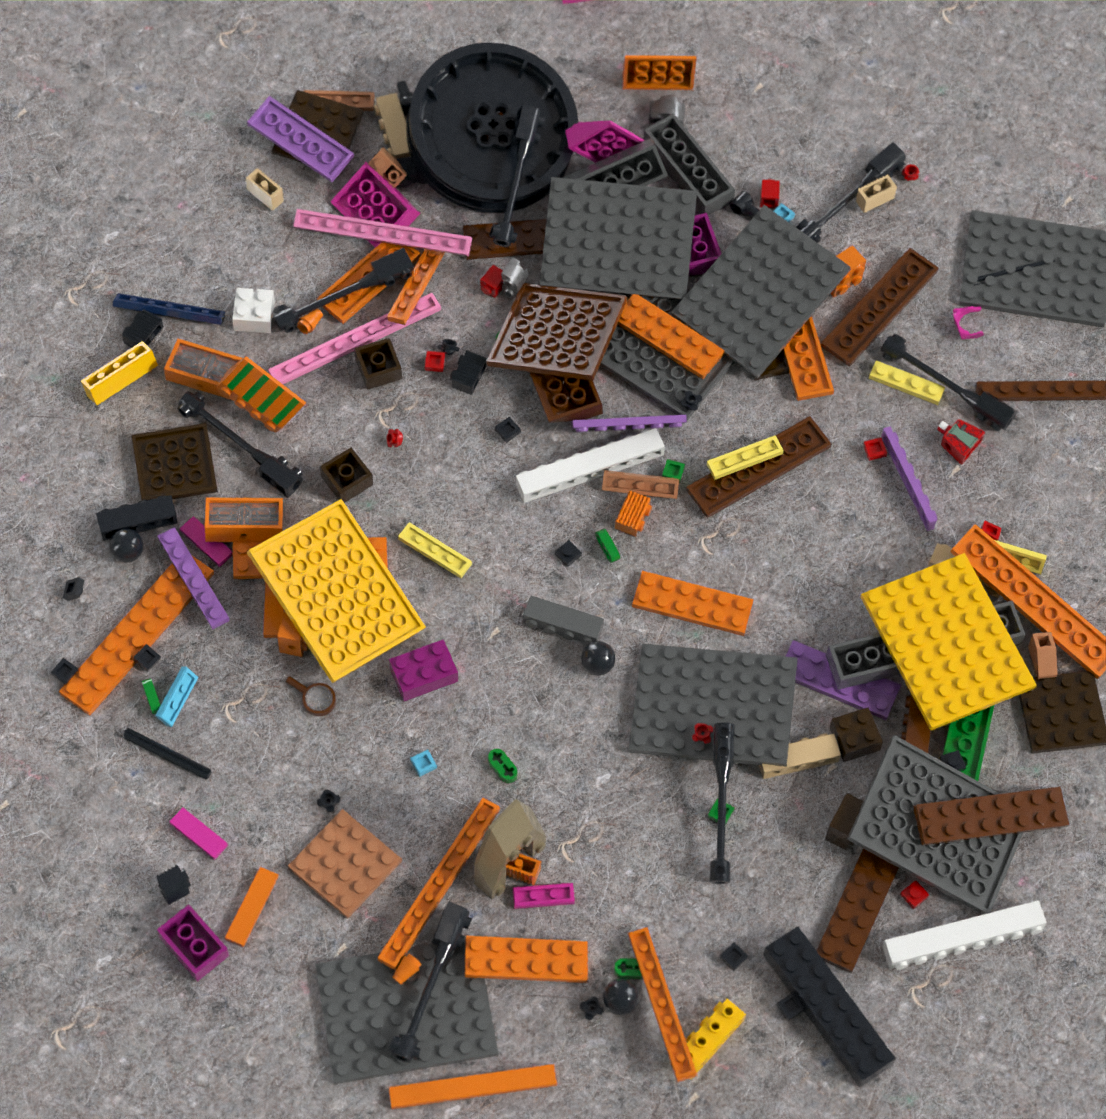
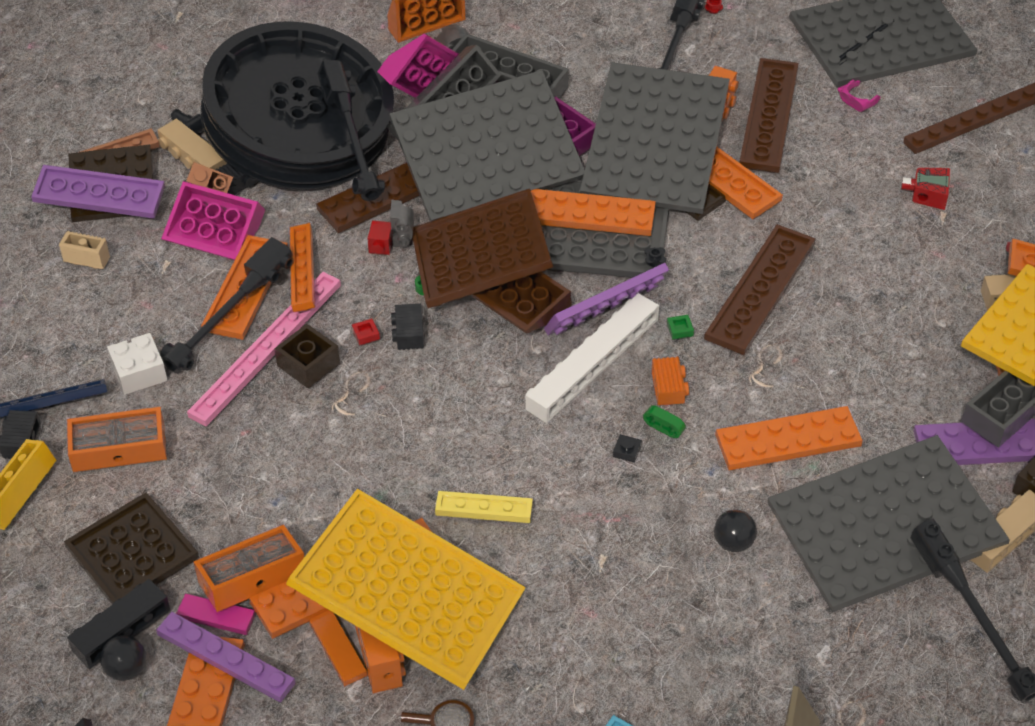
camera: 25 degrees left, 15 degrees down
black bar [177,391,303,498] -> none
orange slope [216,356,306,433] -> none
bright pink plate [294,209,472,256] -> none
orange cone [297,309,323,334] -> none
dark brown brick [320,447,373,503] -> none
red plate [386,429,403,447] -> none
magenta brick [389,639,458,702] -> none
black plate [438,339,460,355] -> none
green beam [488,748,518,783] -> none
black plate [495,417,521,443] -> none
dark grey brick [523,595,604,645] -> none
nougat plate [602,470,679,499] -> none
red plate [692,723,714,744] -> none
light yellow plate [707,435,783,480] -> none
green plate [708,798,735,824] -> none
black pin [730,191,759,218] -> none
red brick [760,179,780,208] -> none
tan brick [856,175,897,213] -> none
red plate [863,437,887,461] -> none
light yellow plate [869,360,945,405] -> none
black bar [881,333,1018,431] -> none
medium lavender plate [881,426,937,531] -> none

